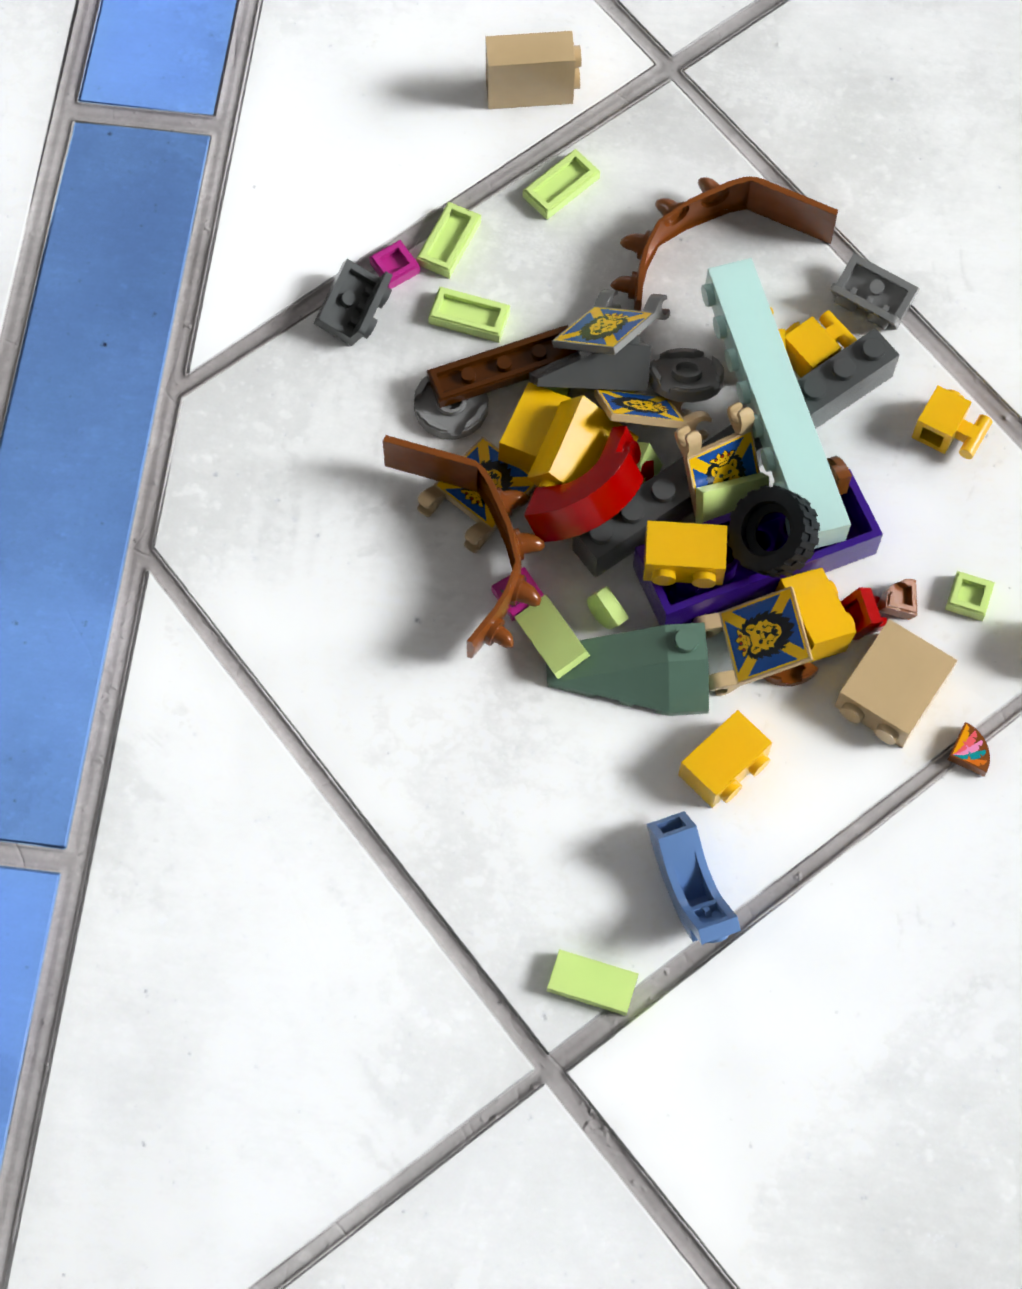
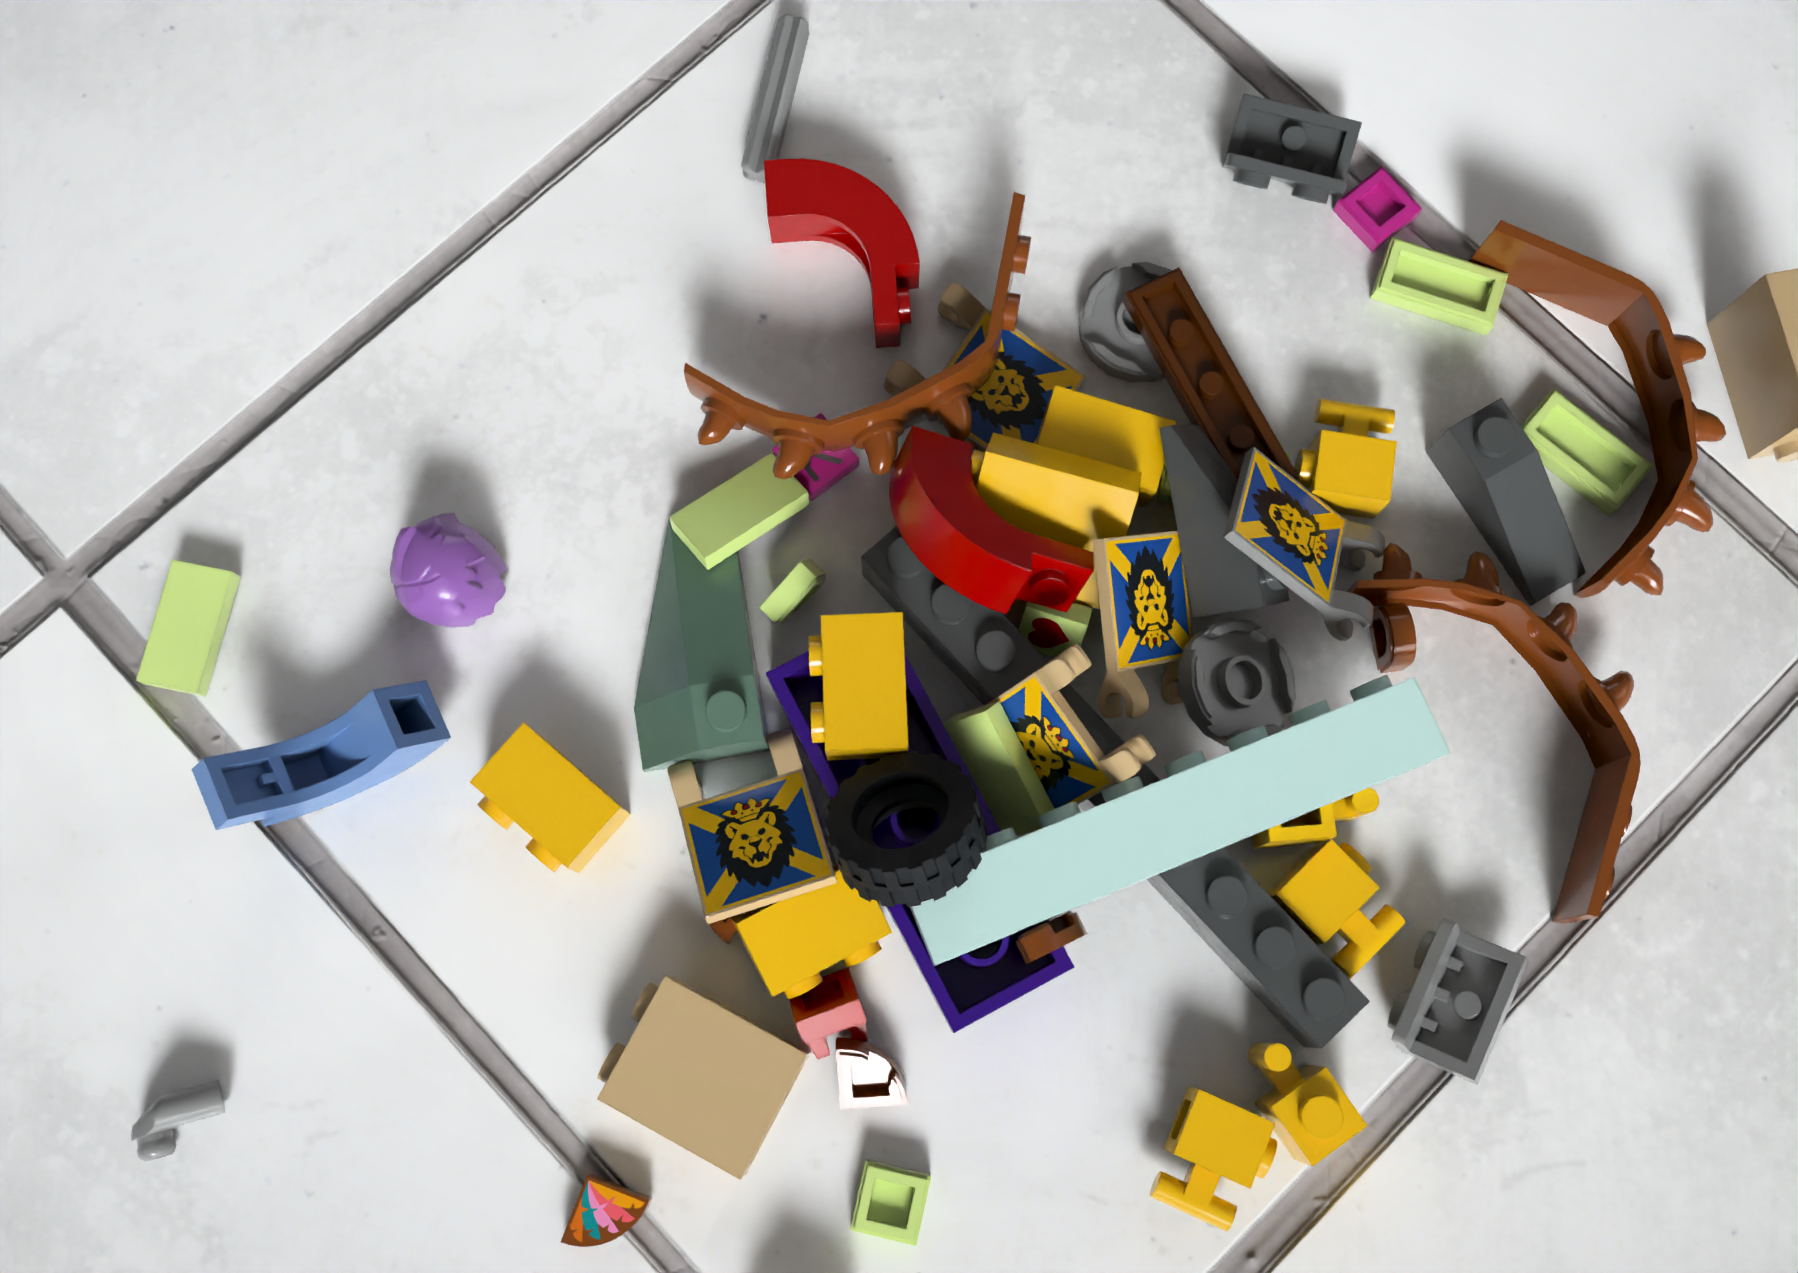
camera: 85 degrees right, 10 degrees up
yellowish green tile [428,286,510,343] -> none
none -> light grey arm [131,1080,226,1161]
none -> medium lavender hair [390,513,507,627]
none -> light grey axle [741,14,809,183]
none -> red arch [764,158,920,348]
none -> yellow brick [1248,1042,1368,1167]
none -> yellow brick [1294,398,1397,519]
none -> dark orange tile [1370,602,1416,673]
none -> dark grey slope [1426,398,1586,606]
none -> dark orange piece [1469,220,1726,598]

